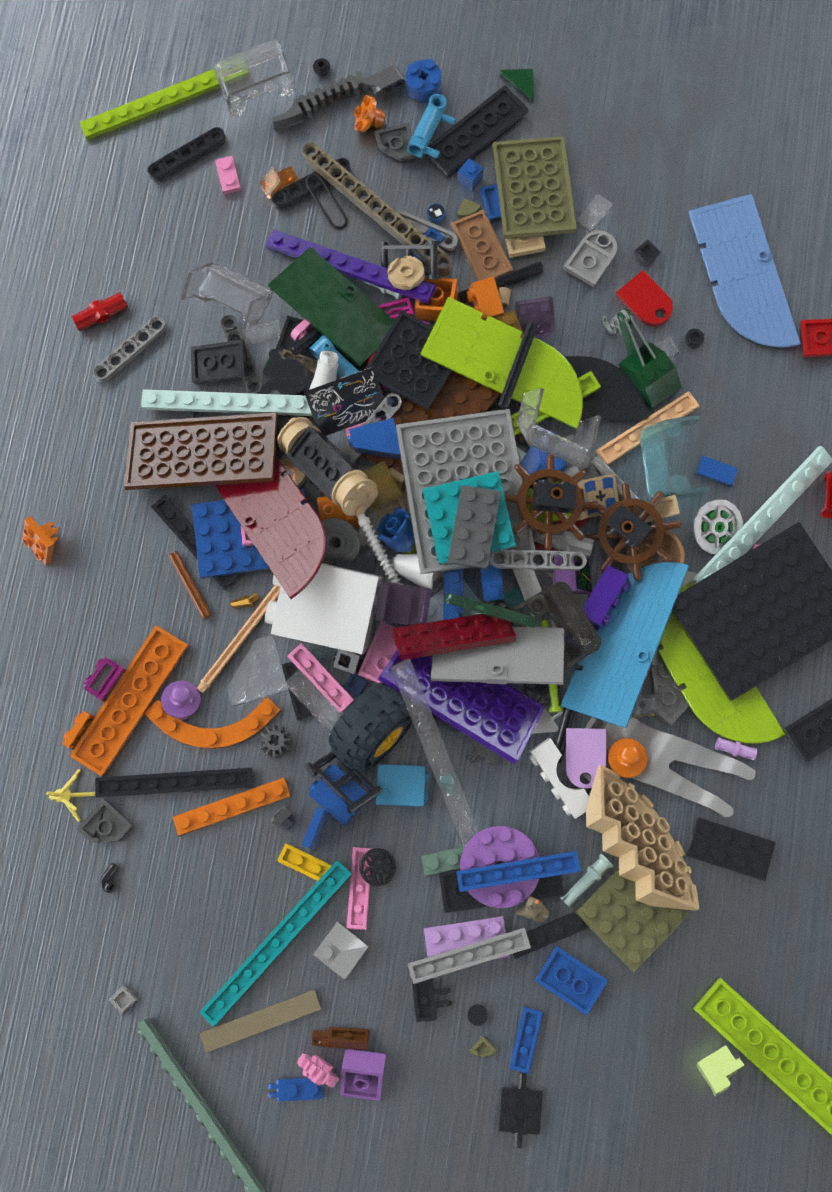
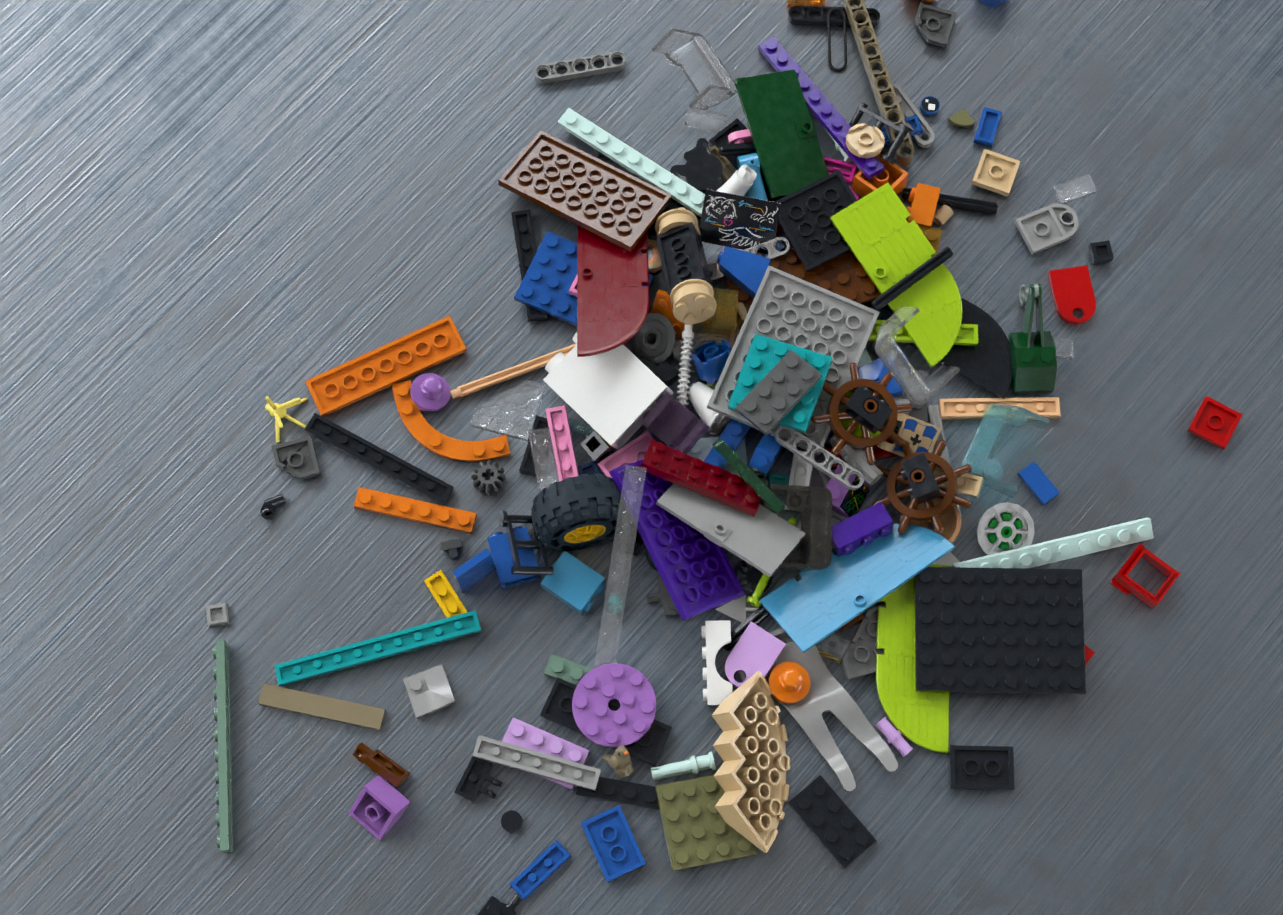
camera: 25 degrees right, 5 degrees down
orange plate [22,516,59,565] -> none
orange plate [62,710,94,750] -> none
red piece [71,292,128,331] -> none
magenta window [83,656,126,703] -> none
dark orange axle [169,551,211,619] -> none
black plate [191,339,247,384] -> none
dark grey beam [220,315,263,394] -> none
pearl gold bar [229,592,260,608] -> none
blue hinge [267,1077,324,1101] -> none
bright pink gear [297,1053,339,1088] -> none
bright pink tile [346,847,373,930] -> none
black wheel [359,848,396,886] -> none
dark azure piece [407,94,456,158] -> none
black plate [426,85,528,177] -> none
medium nougat tile [451,209,513,281] -> none
blue plate [456,851,581,892] -> none
blue brick [458,158,483,192] -> none
olive tile [469,1035,498,1057] -> none
olive plate [492,136,577,239] -> none
dark green tile [500,69,534,102] -> none
clear purple slope [514,296,555,335] -> none
black tile [685,328,704,348] -> none
medium blue door [689,194,801,347] -> none

